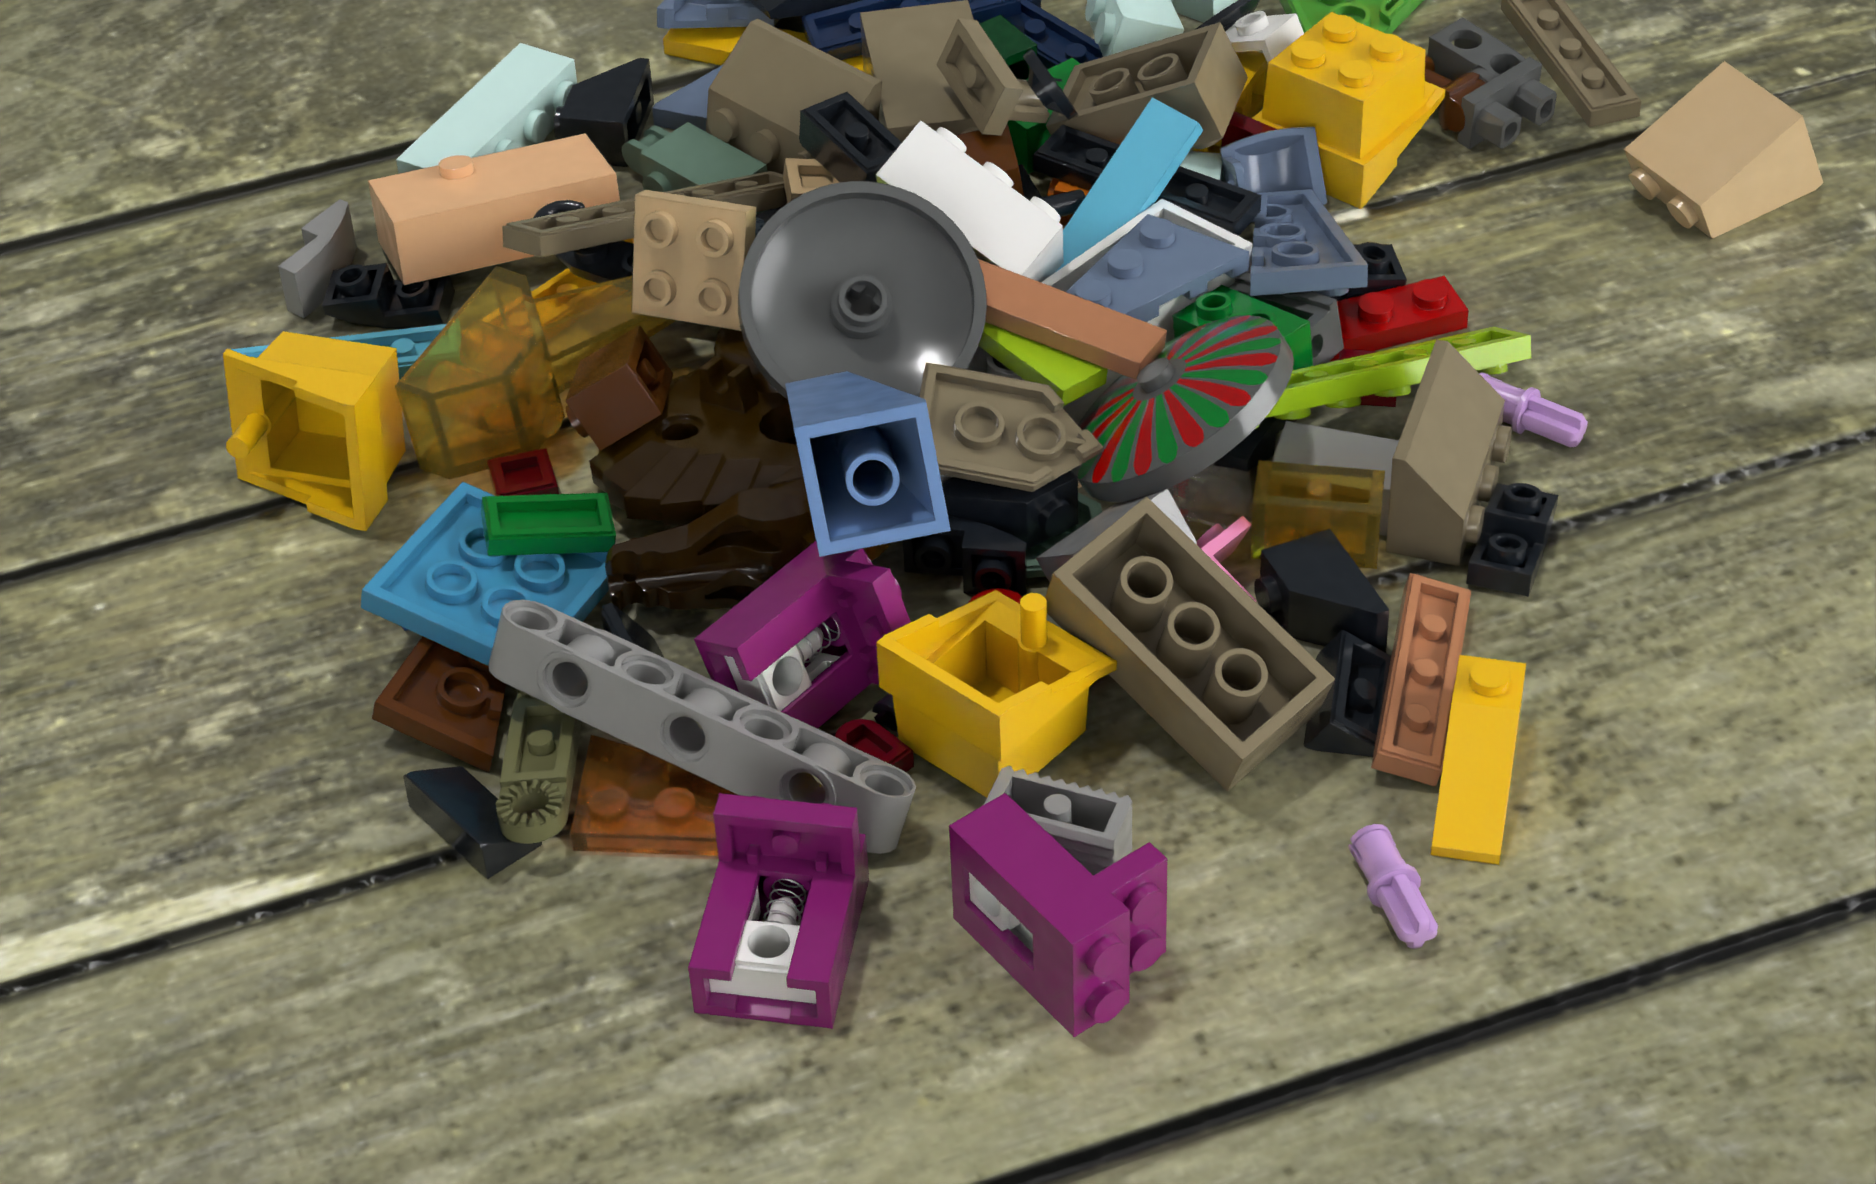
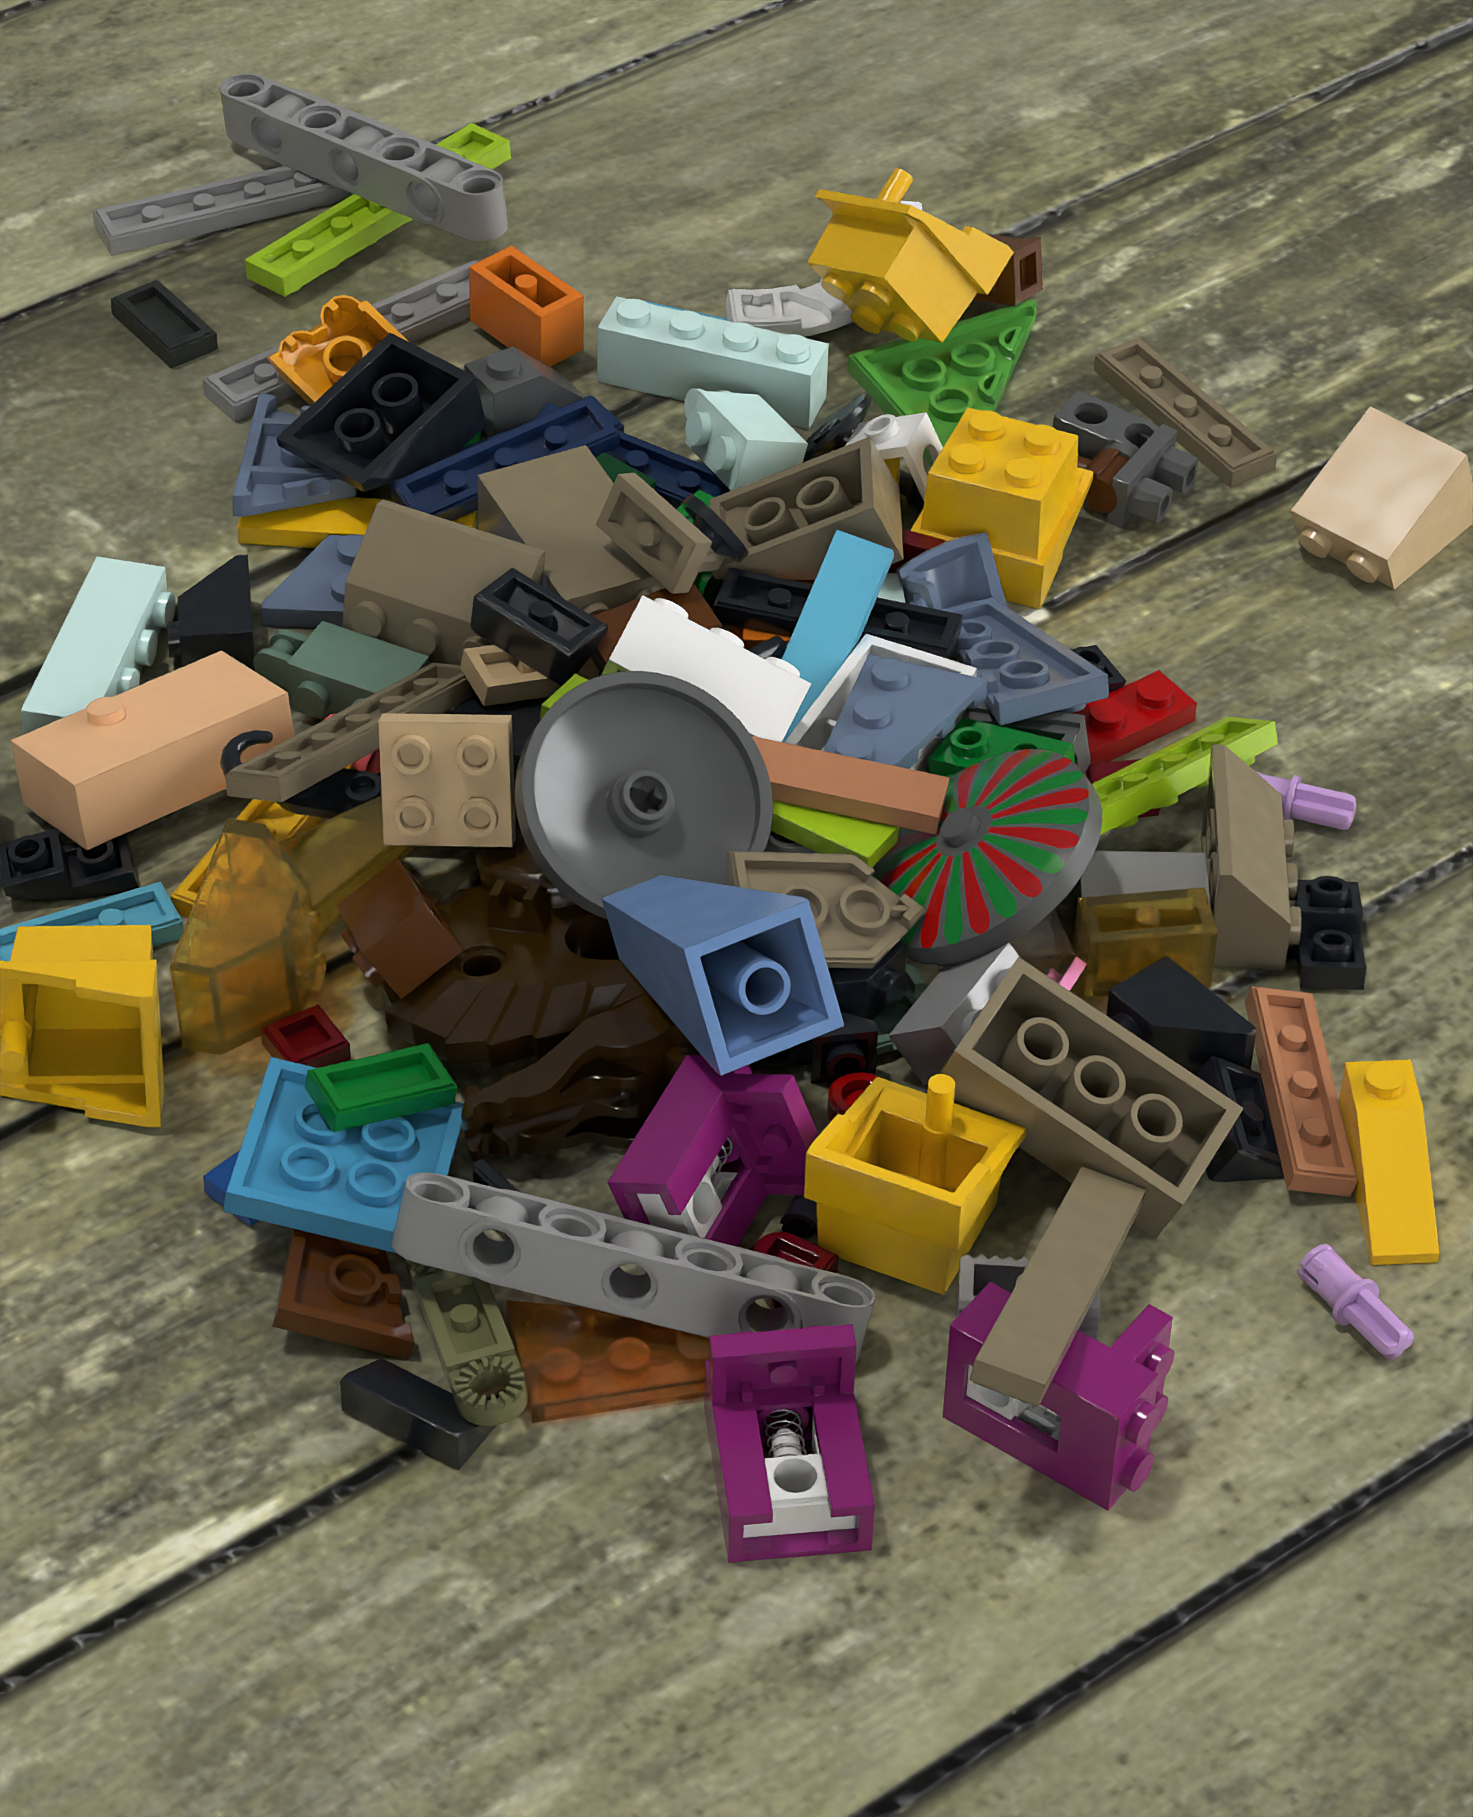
camera: 20 degrees left, 0 degrees up
none -> dark tan tile [969,1167,1146,1406]

